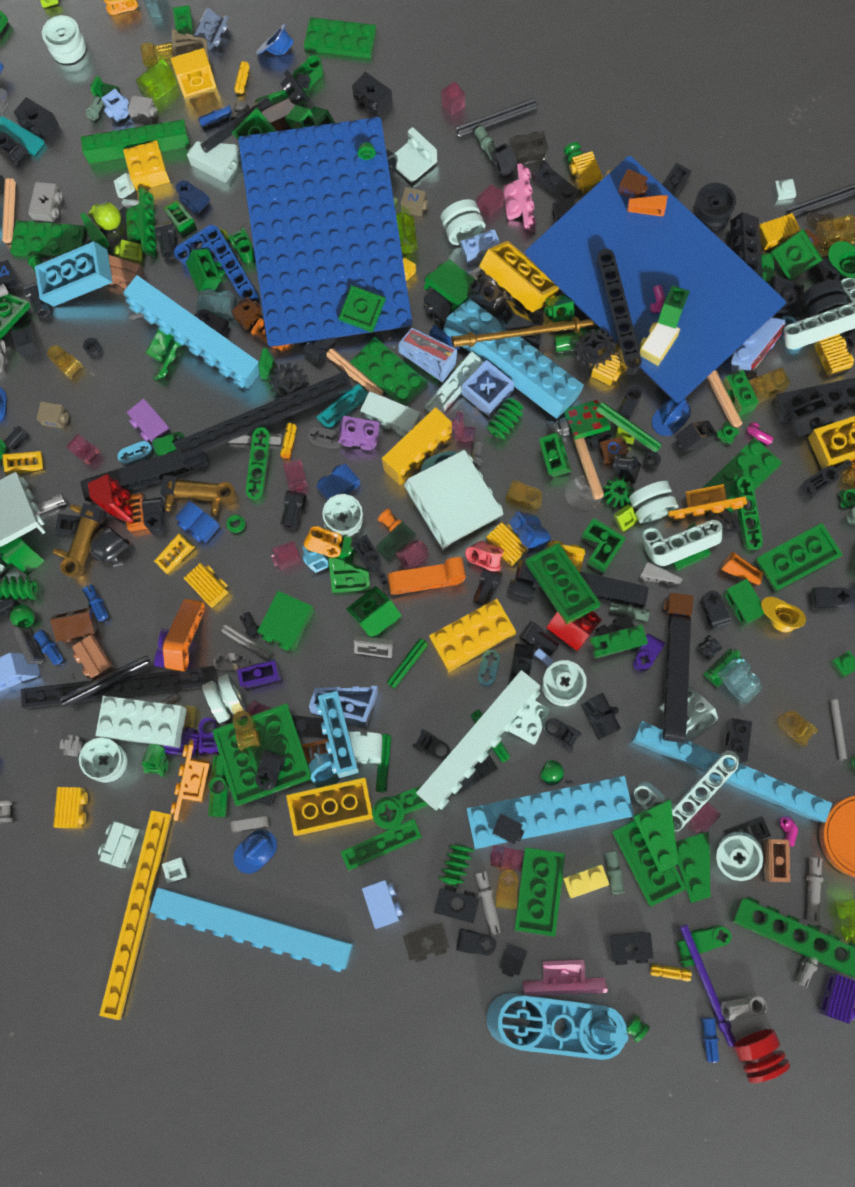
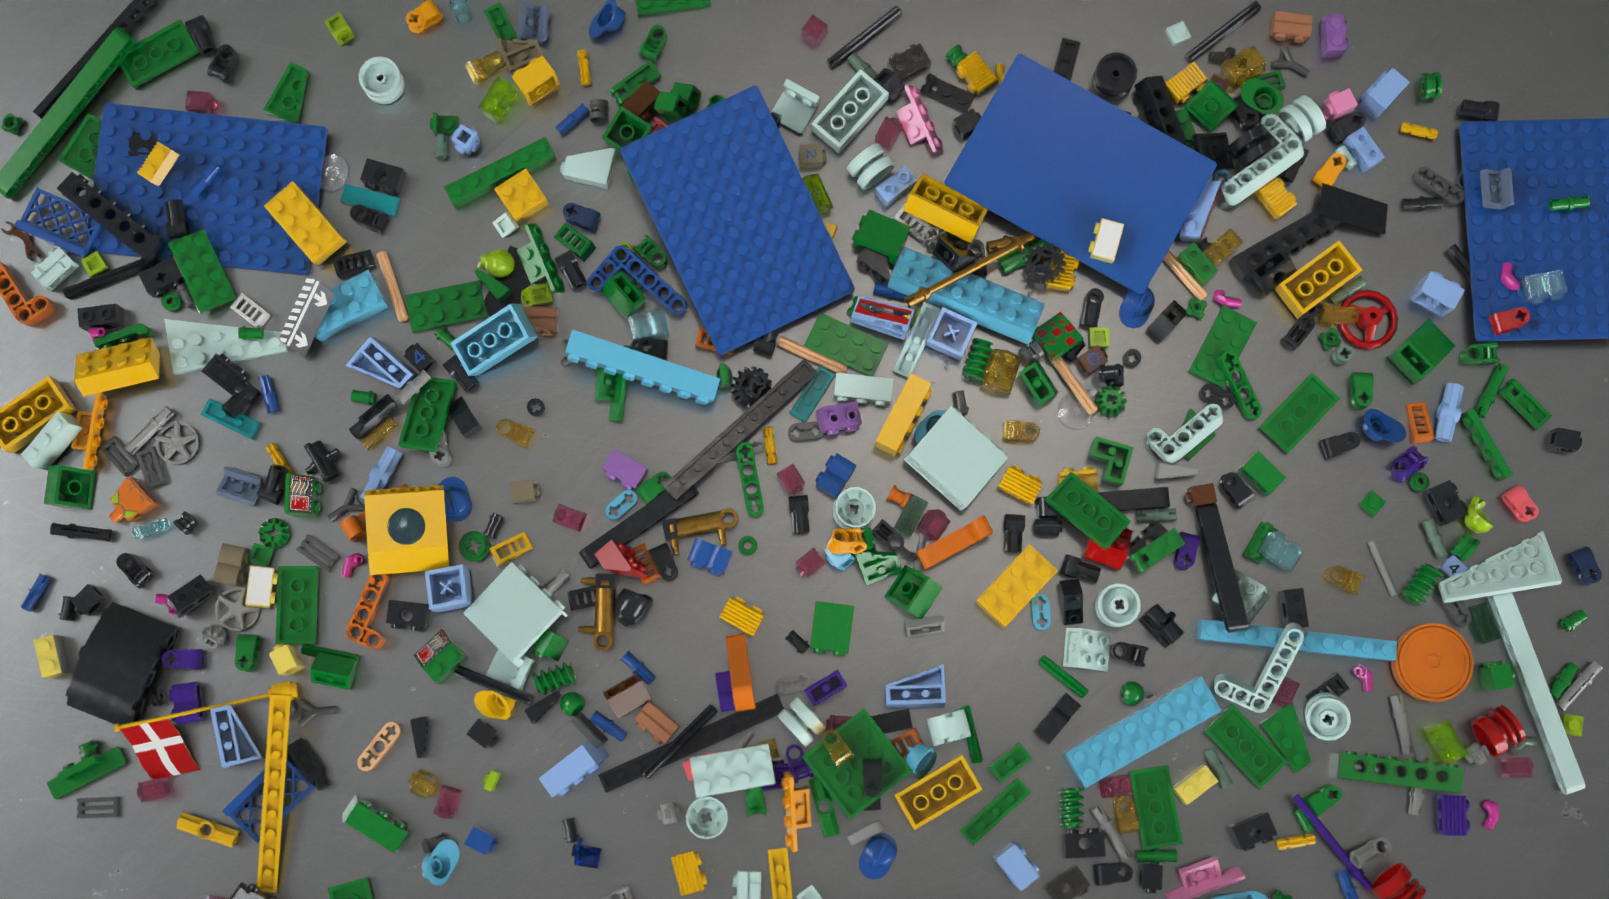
camera: 25 degrees left, 5 degrees up
light grey brick [28,182,62,223] -> none
light grey brick [128,95,157,124] -> none
yellow slope [154,533,196,574] -> none
black axle [200,97,272,153] -> none
light grey axle [221,623,273,661] -> none
reddish brown brick [231,297,262,331] -> none
black hips [280,69,311,105] -> none
medium azure brick [316,691,359,778] -> none
green tile [338,285,386,333] -> none
black brick [352,71,393,115] -> none
green plate [357,143,376,160] -> none
green gear [372,796,404,829] -> none
green axle [387,638,428,688] -> none
black piece [412,729,451,761] -> none
light aqua brick [416,670,540,811] -> none
clear pink bracket [451,411,476,442] -> none
coral piece [465,541,504,571] -> none
black brick [467,278,500,308] -> none
black slope [491,814,525,844] -> none
blue brick [509,511,551,549] -> none
light blue tile [533,649,554,669] -> none
green brick [544,294,574,323] -> none
black beam [597,248,642,375] -> none
green axle [597,402,662,452] -> none
lime plate [613,505,638,532] -> none
reddish brown brick [619,169,649,199] -> none
orange slope [627,195,668,217] -> none
light aqua wheel [629,481,679,524] -> none
green wing [633,799,678,873] -> none
dark pink arm [650,285,665,314] -> none
green panel [658,285,690,329] -> none
light orange bracket [668,484,748,521] -> none
black wheel [697,635,722,660] -> none
orange slope [721,551,763,585] -> none
yellow piece [761,597,806,632] -> none
nougat brick [763,839,790,882] -> none
none -> light aqua brick [811,69,889,154]
none -> clear yellow brick [983,349,1022,394]
none -> green pin [1136,848,1178,864]

